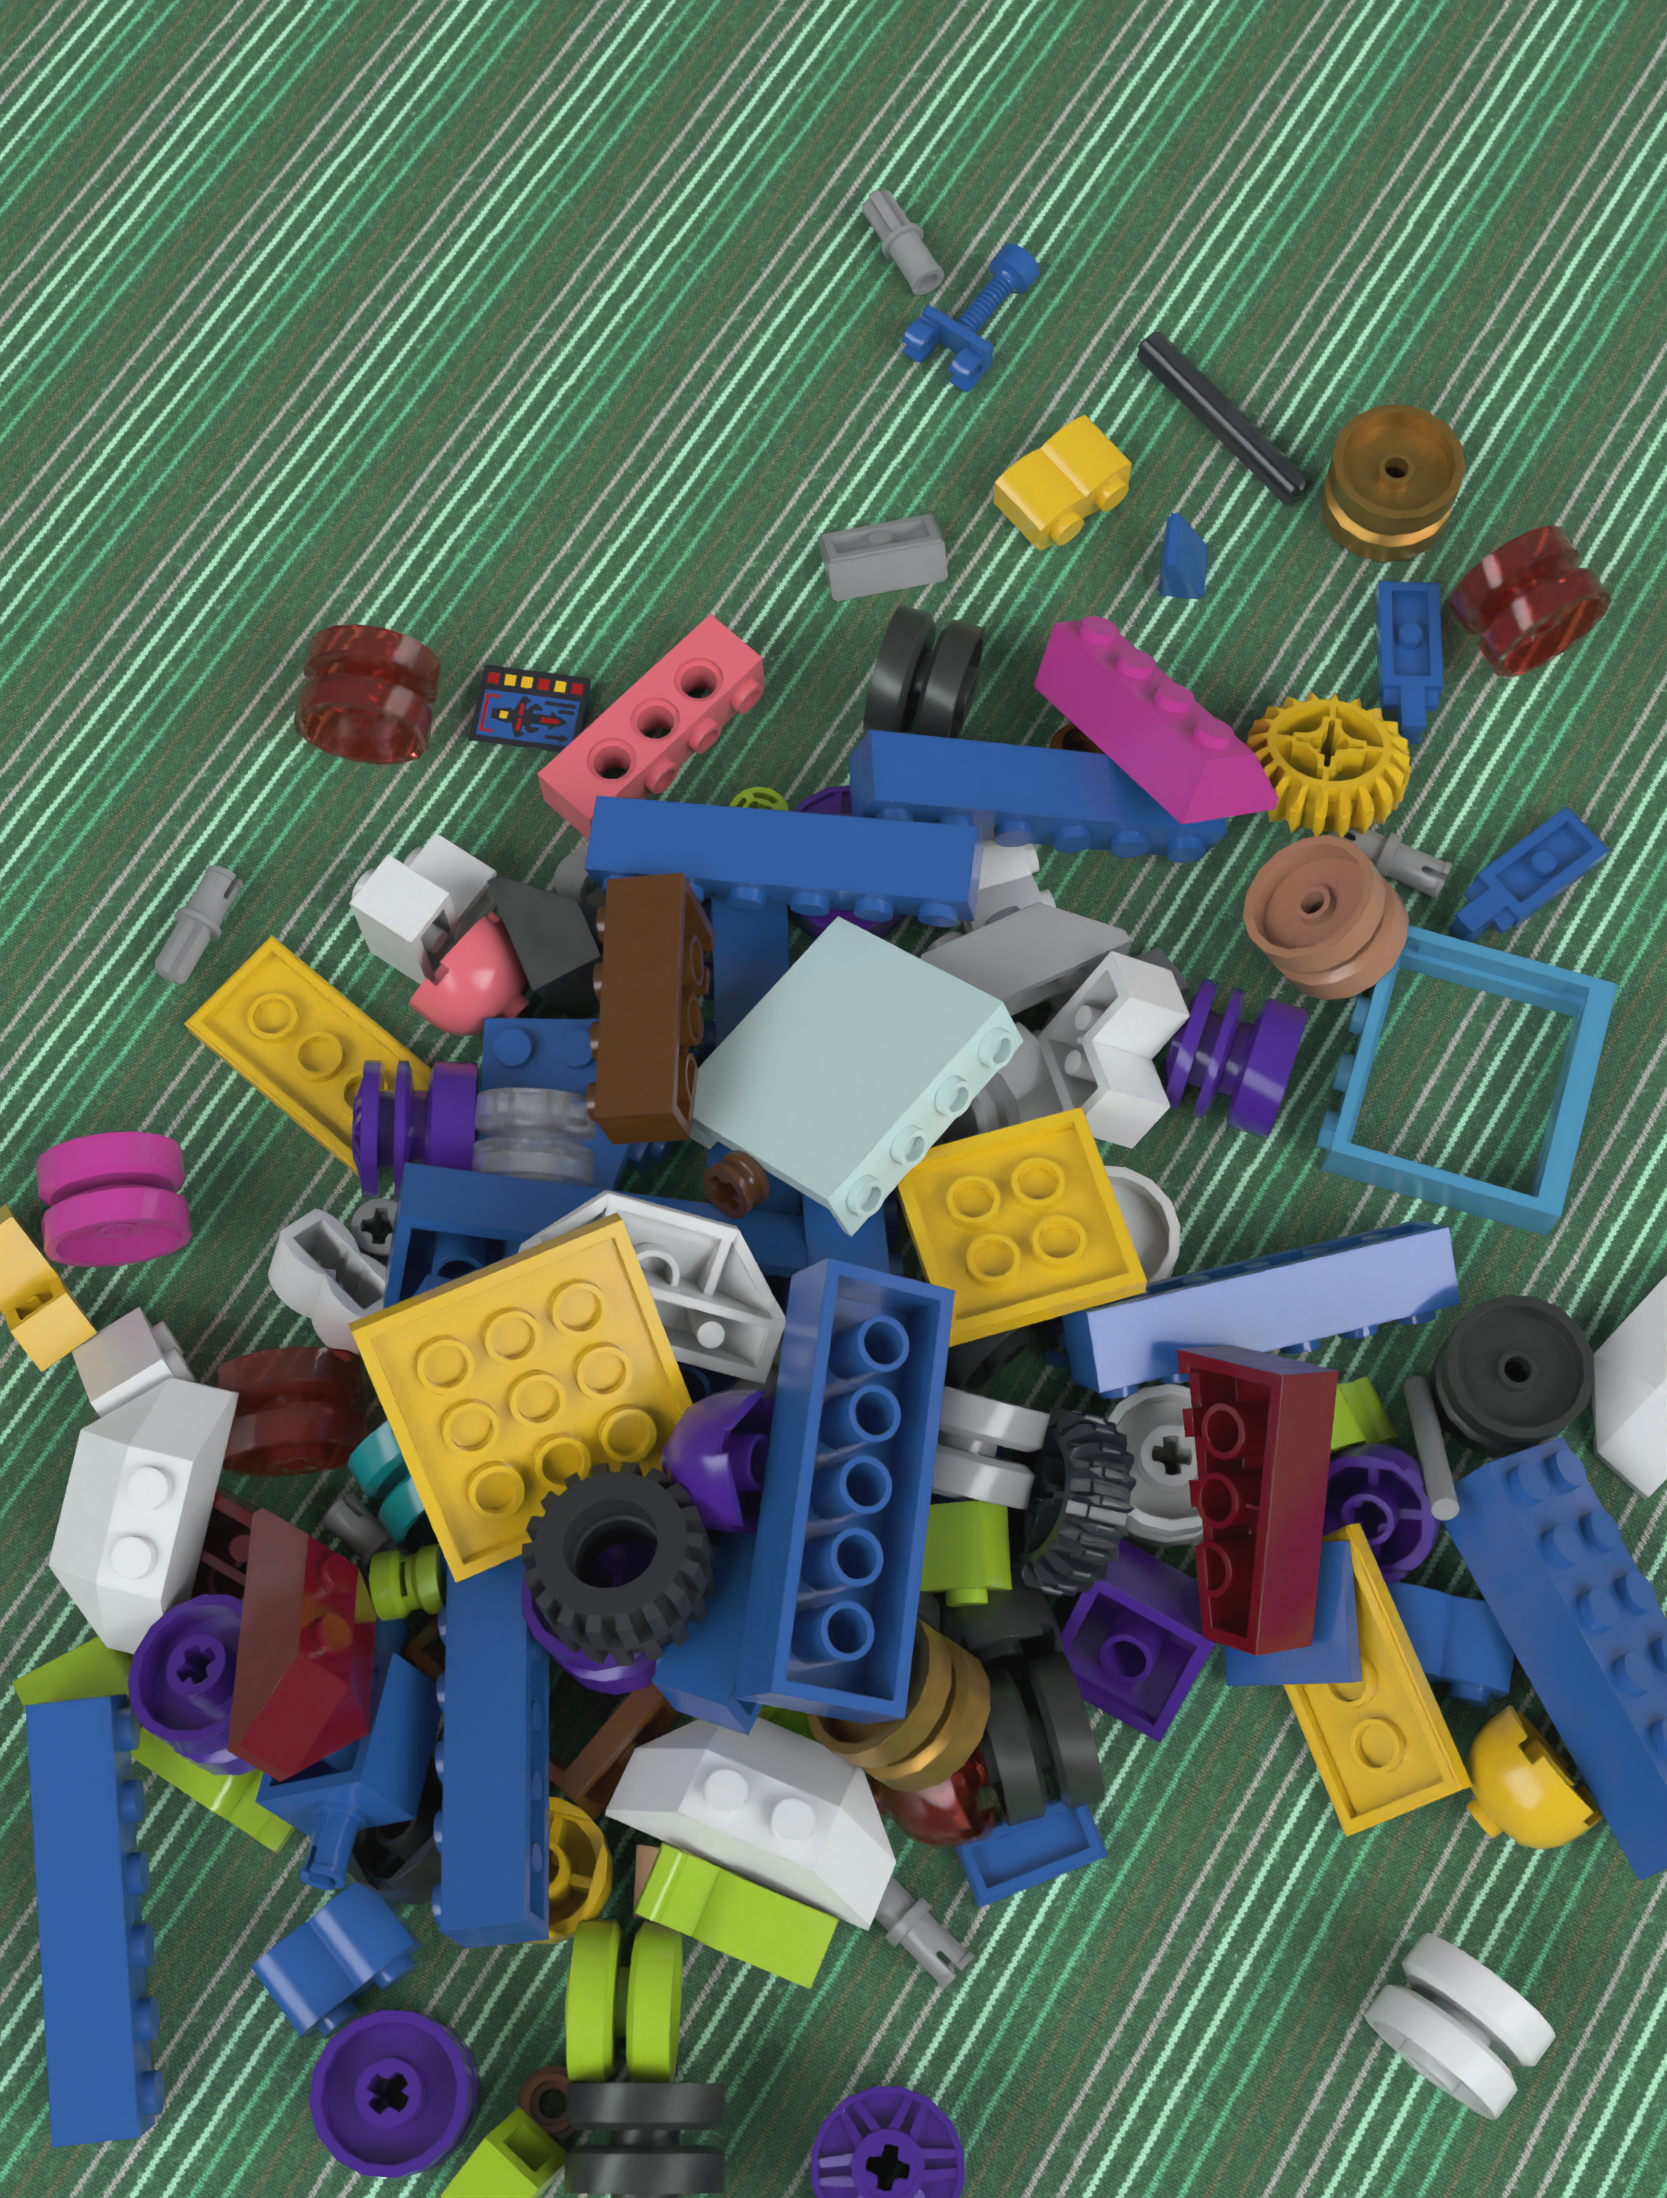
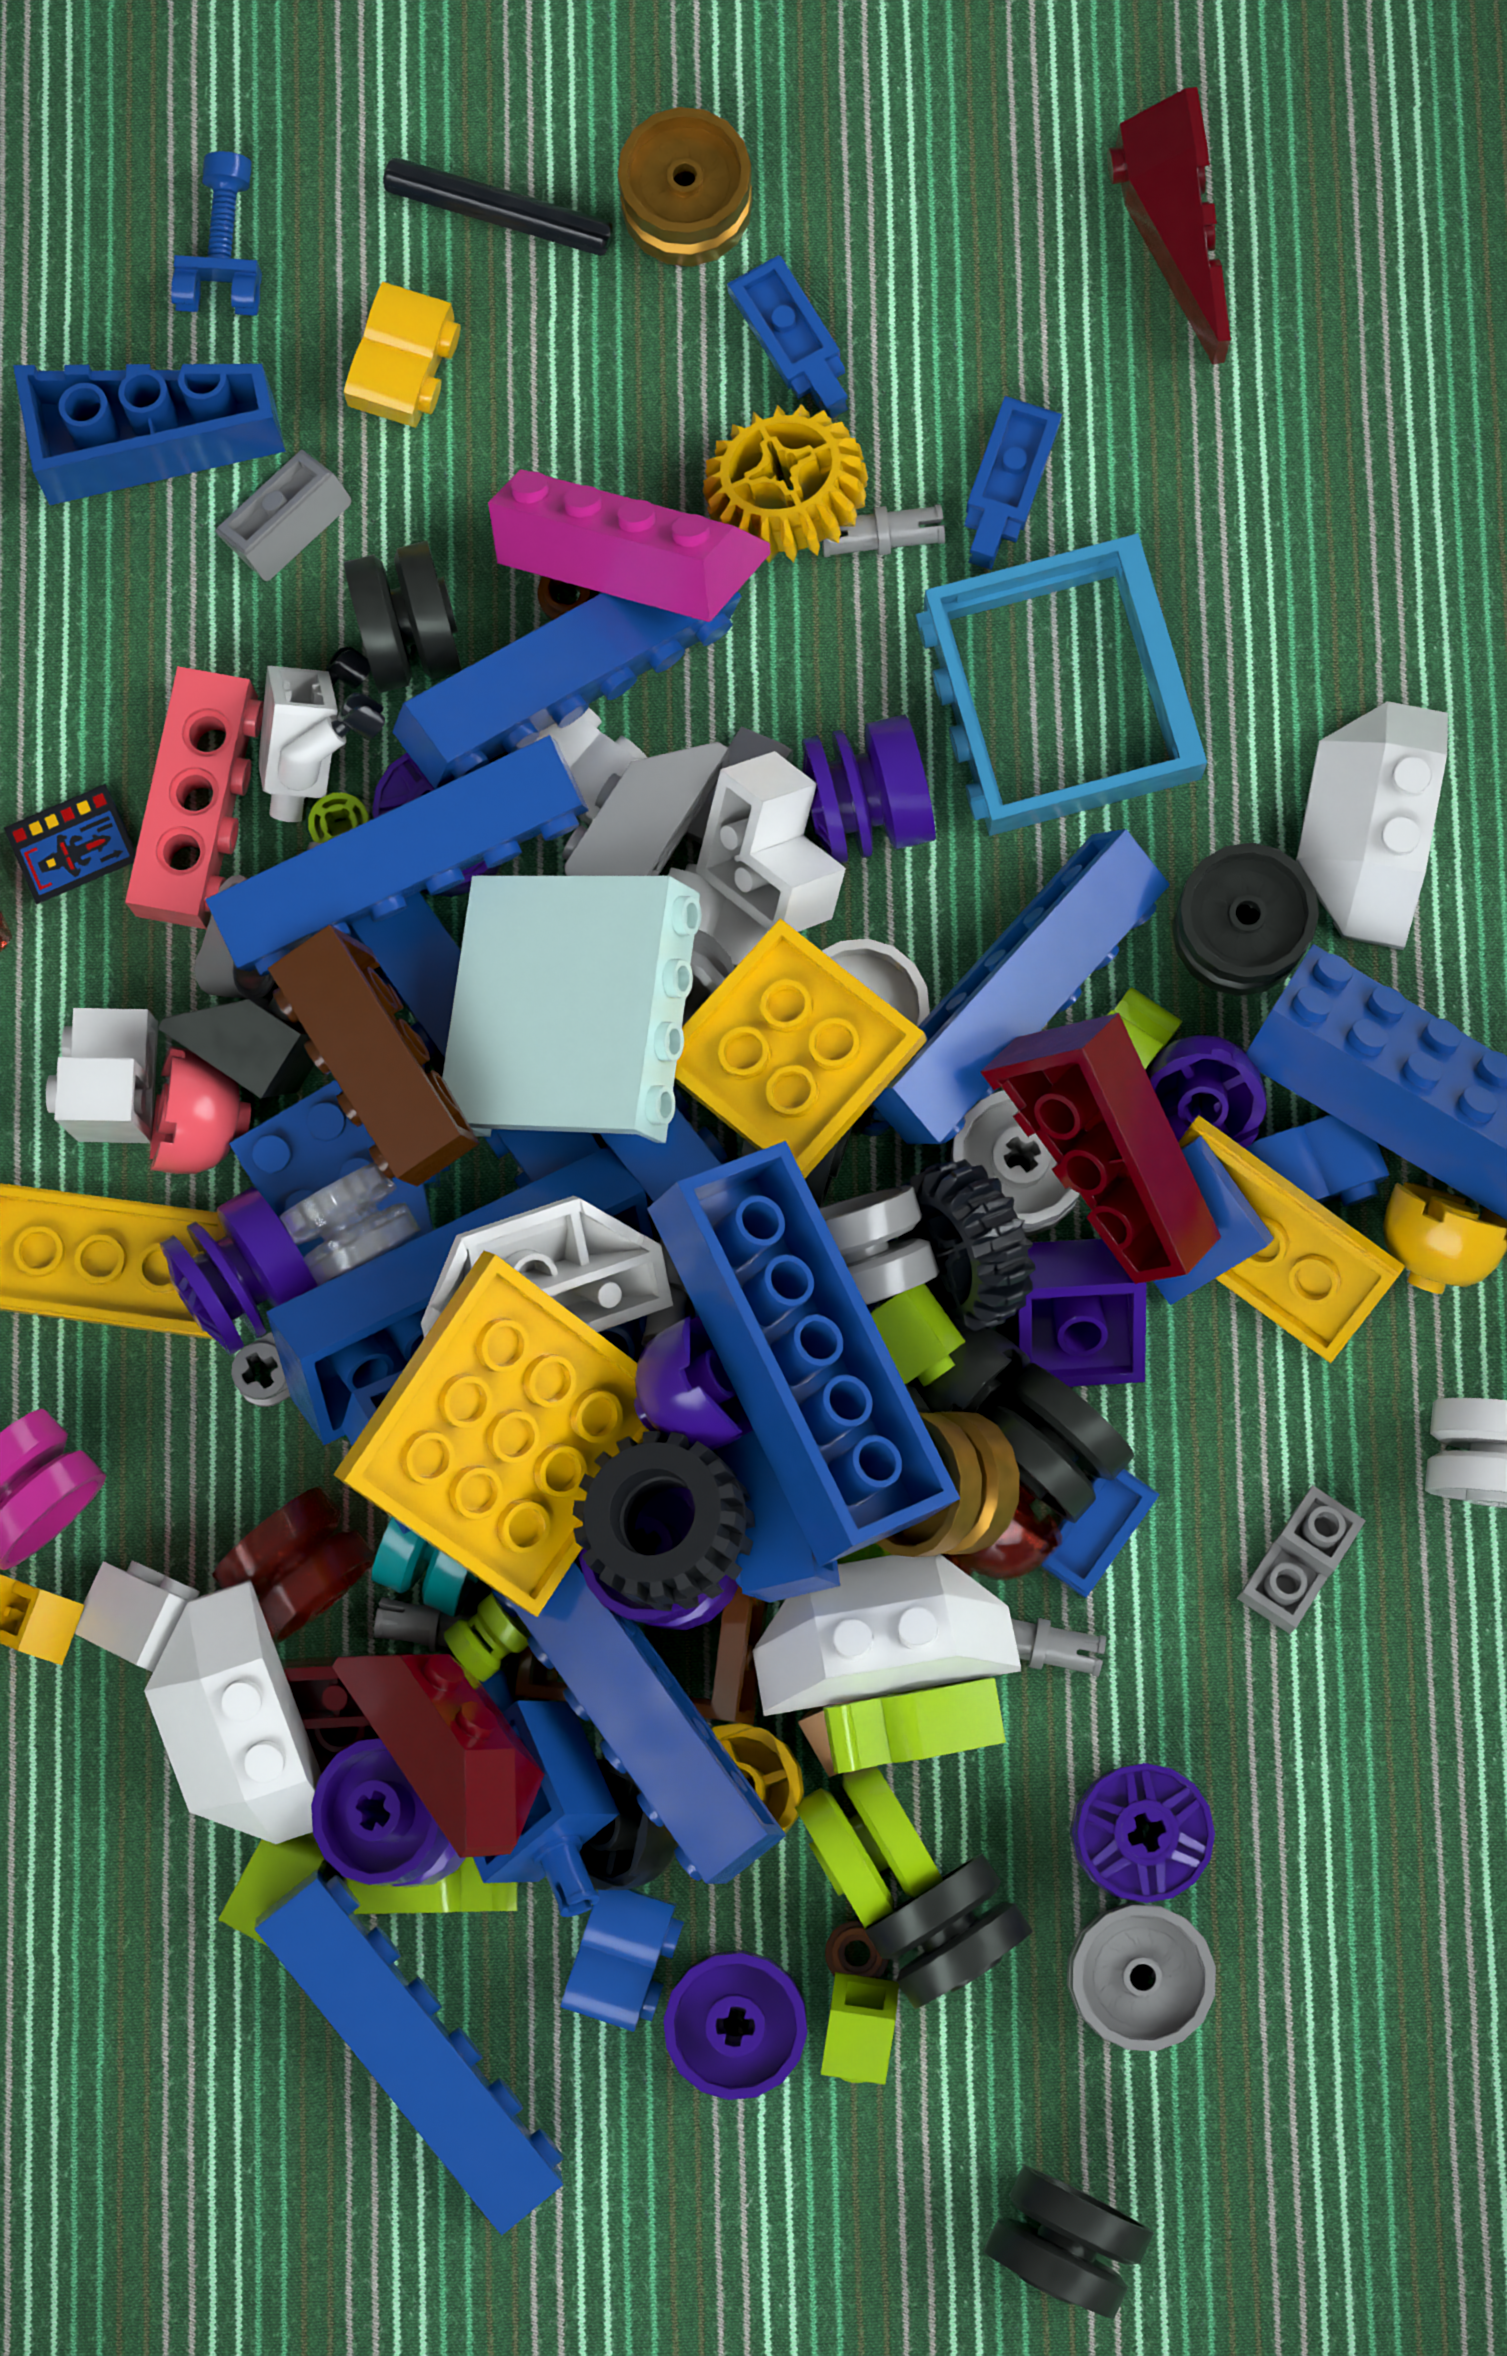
camera: 30 degrees left, 10 degrees up
white brick [268,1208,387,1363] -> none
reddish brown bush [703,1150,770,1219] -> none
light grey axle [862,190,945,295] -> none
blue slope [1158,513,1208,599] -> none
nougat wheel [1243,835,1409,1000] -> none
light grey bar [1403,1376,1459,1521] -> none
clear red wheel [1448,525,1611,678] -> none
none -> blue wedge [13,364,286,505]
none -> white torso [259,647,385,822]
none -> light grey slope [1237,1485,1366,1634]

